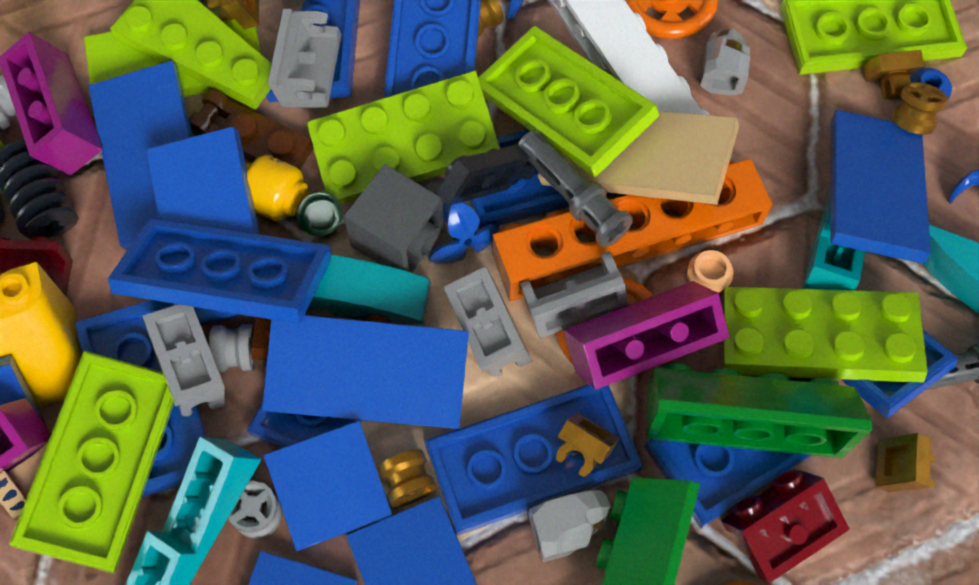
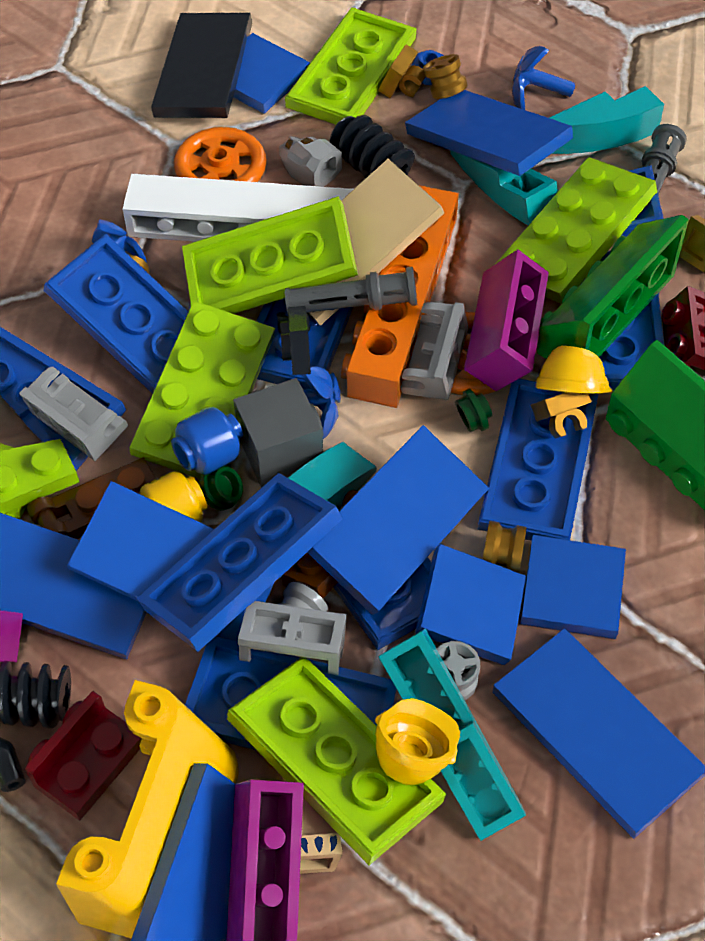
camera: 55 degrees left, 10 degrees down
light grey hinge [444,266,533,377] -> none
light grey rock [528,490,611,562] -> none
light nougat plate [687,250,734,294] -> none
none -> blue head [171,407,243,475]
none -> black piece [330,115,415,178]
none -> yellow hat [375,698,460,785]
none -> dark green plate [455,389,493,432]
none -> yellow hat [536,346,613,393]

